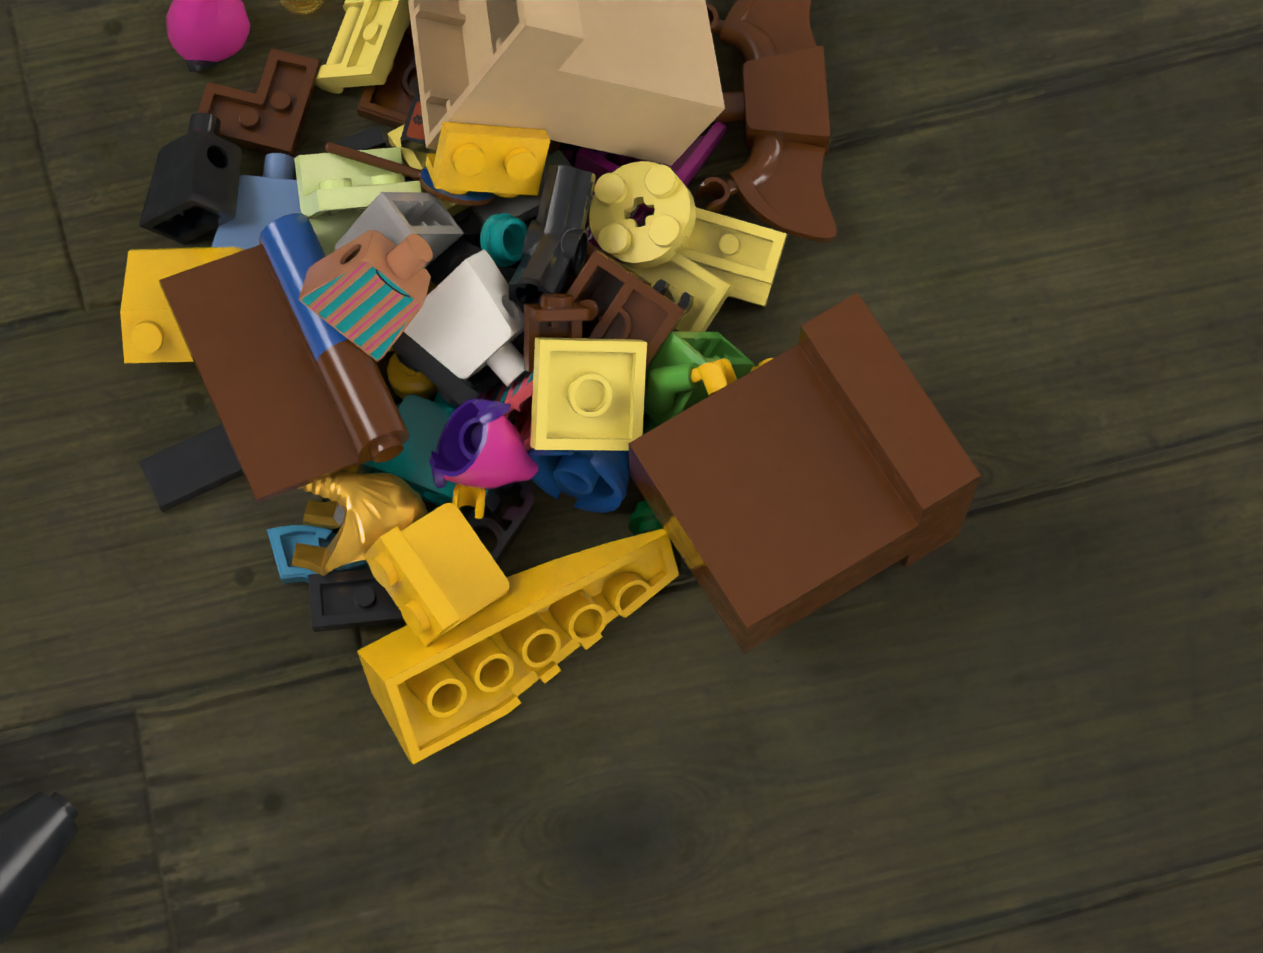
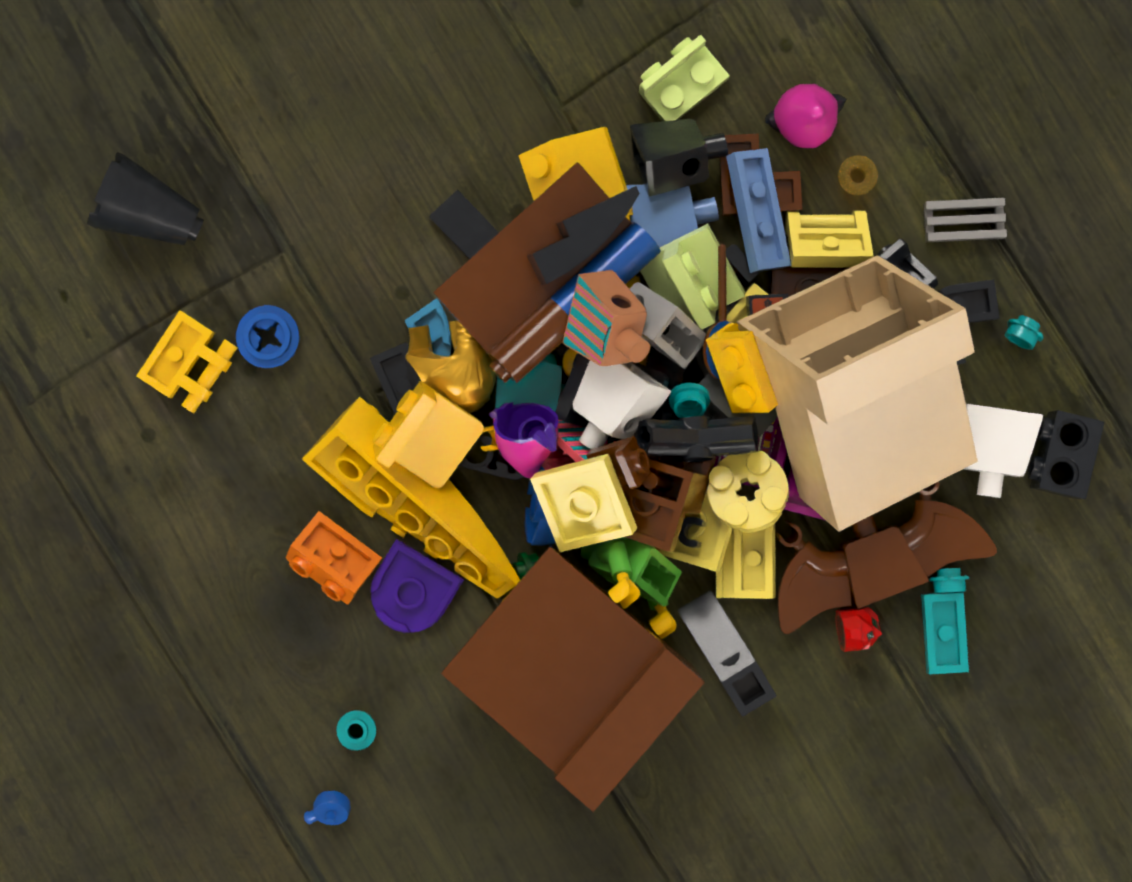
camera: 75 degrees right, 15 degrees up
none -> yellow plate [136,310,238,413]
none -> blue gear [236,305,300,369]
none -> orange bracket [286,511,382,605]
none -> blue piece [304,791,351,825]
none -> teal plate [336,710,377,750]
none -> dark purple tile [370,539,464,633]
none -> black slope [527,186,640,285]
none -> yellowish green bracket [639,35,730,121]
none -> slope [677,590,777,717]
none -> medium blue plate [726,148,791,273]
none -> red rock [835,606,882,652]
none -> teal plate [921,592,969,674]
none -> teal plate [929,568,969,593]

